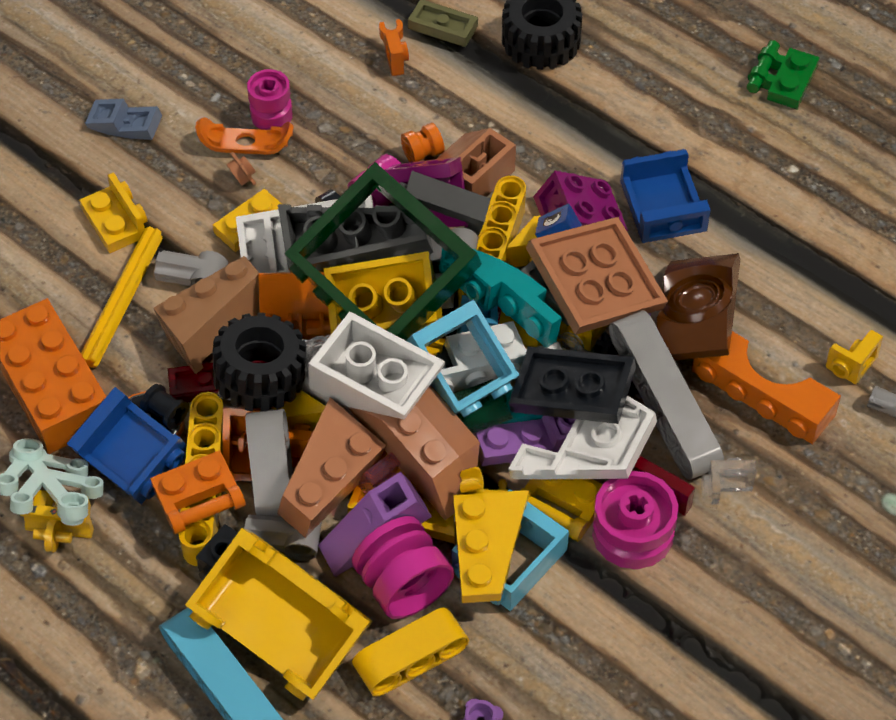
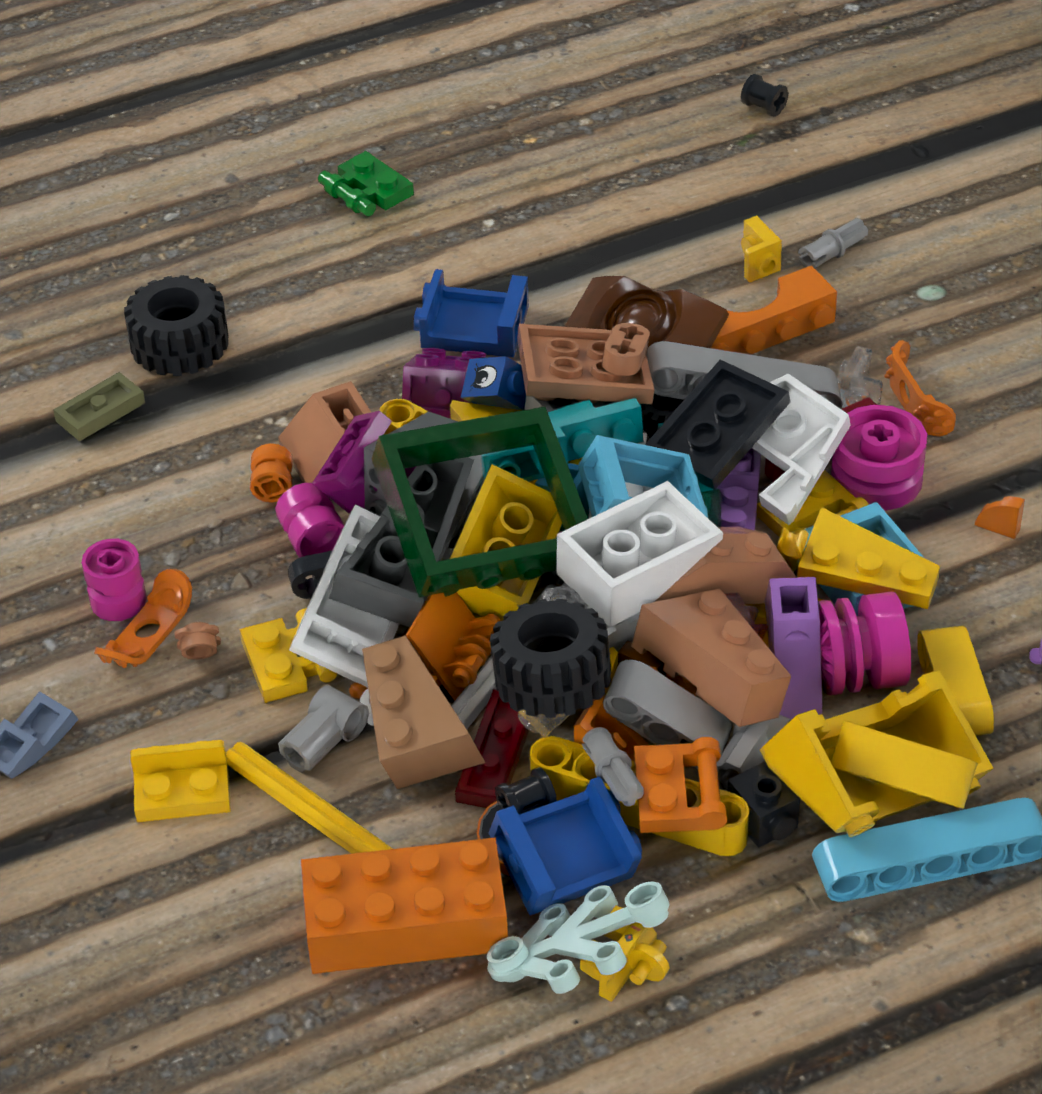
camera: 65 degrees left, 10 degrees down
orange plate [379,19,409,76] -> none
none -> light grey axle [582,727,644,806]
none -> nougat beam [602,323,650,376]
none -> yellow beam [831,721,978,809]
none -> orange piece [884,340,956,437]
none -> orange tile [975,496,1025,539]

